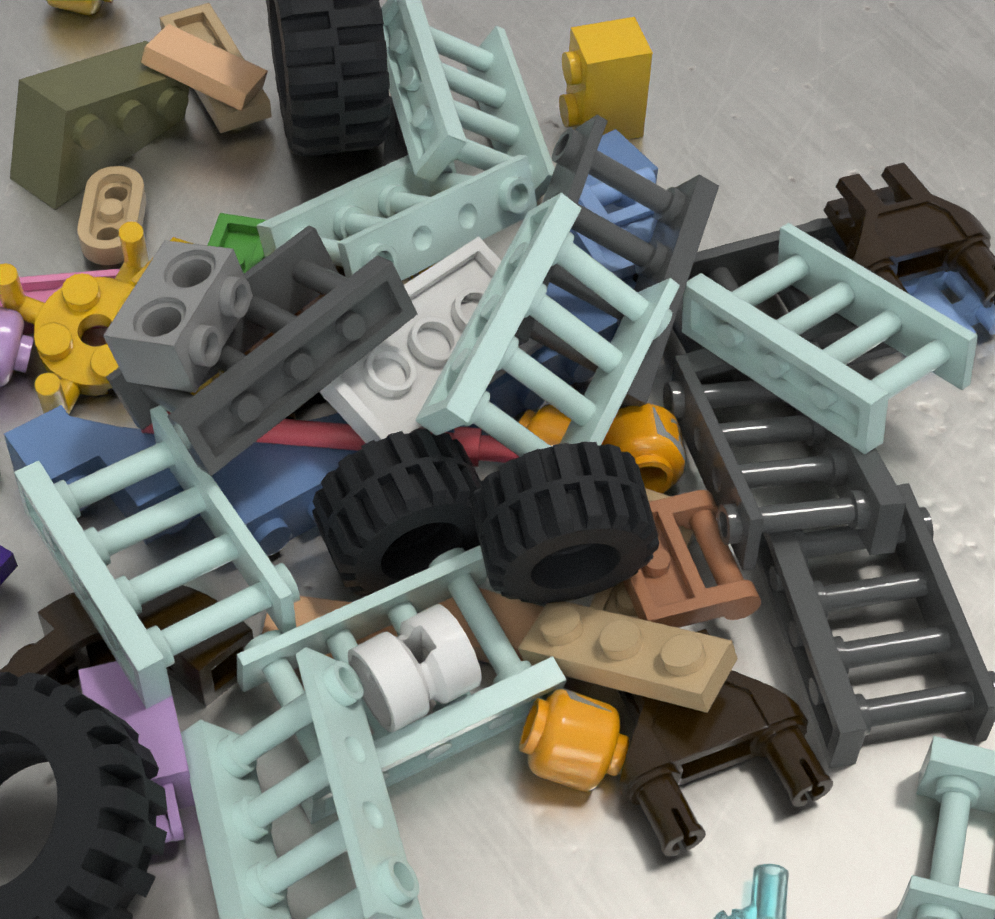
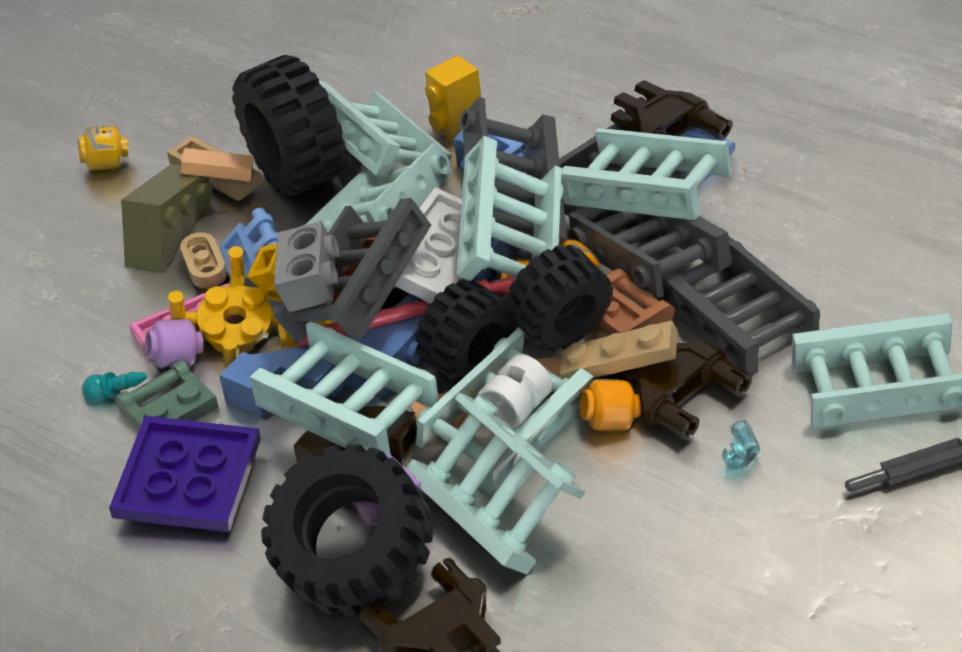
camera: 15 degrees left, 10 degrees down
none -> light blue plate [219,208,278,287]

